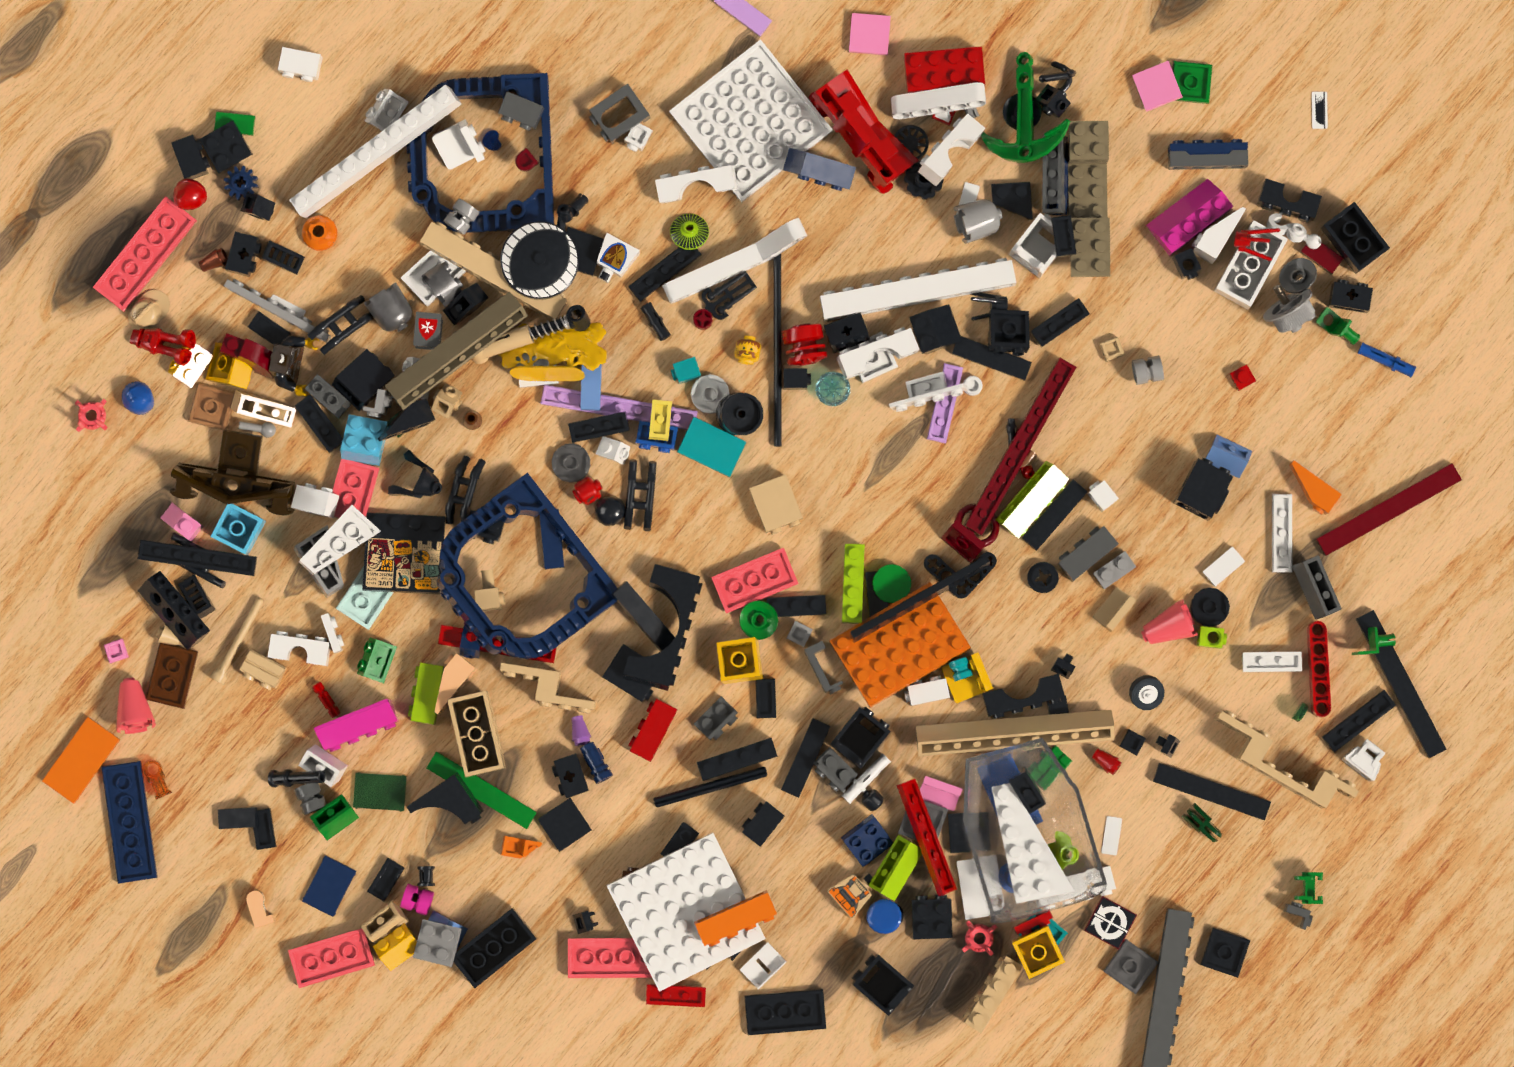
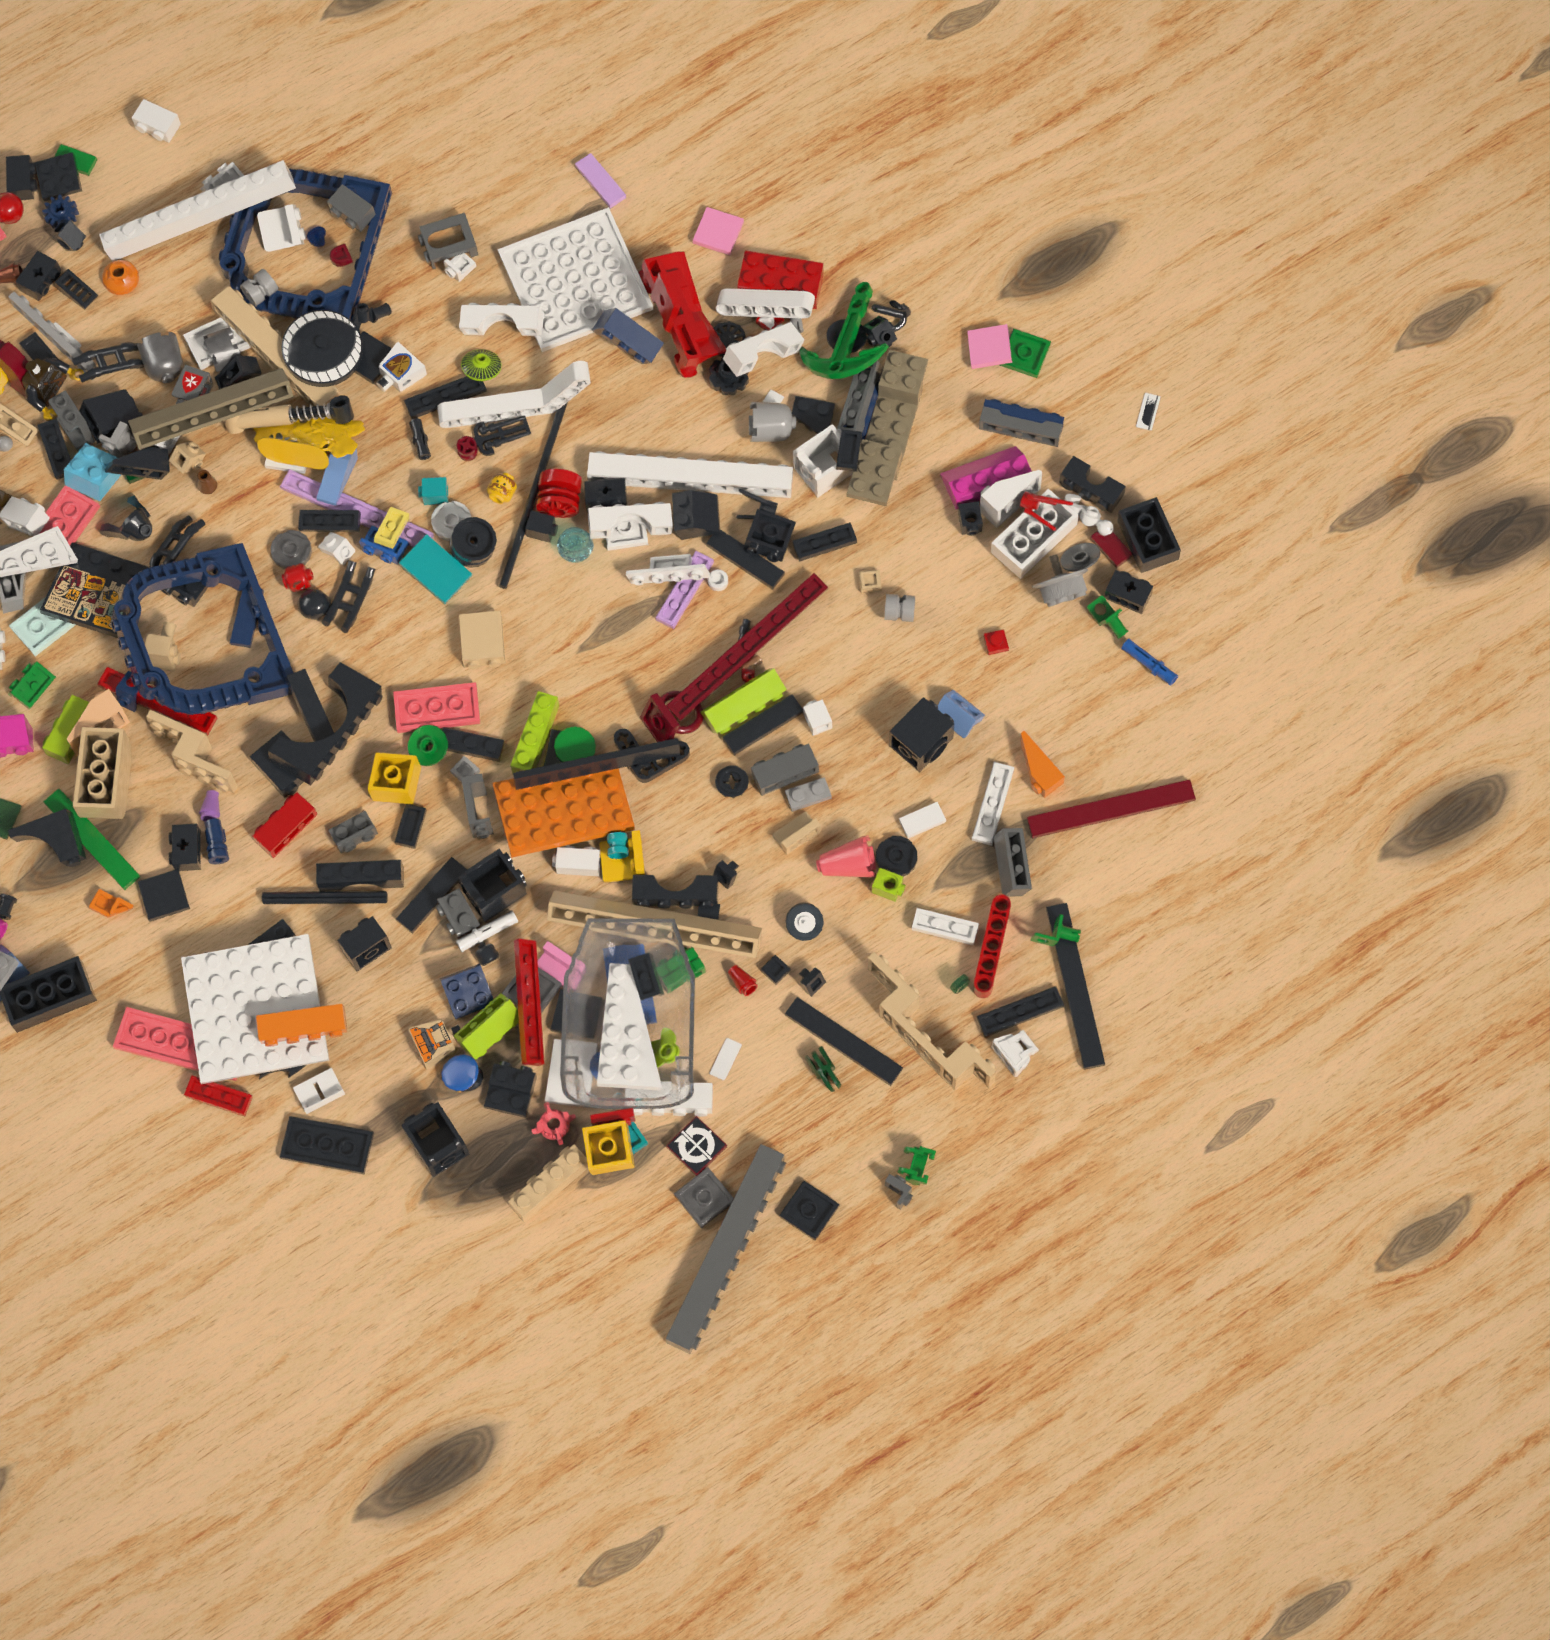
camera: 20 degrees right, 15 degrees down
black tile [572,911,598,934] -> none

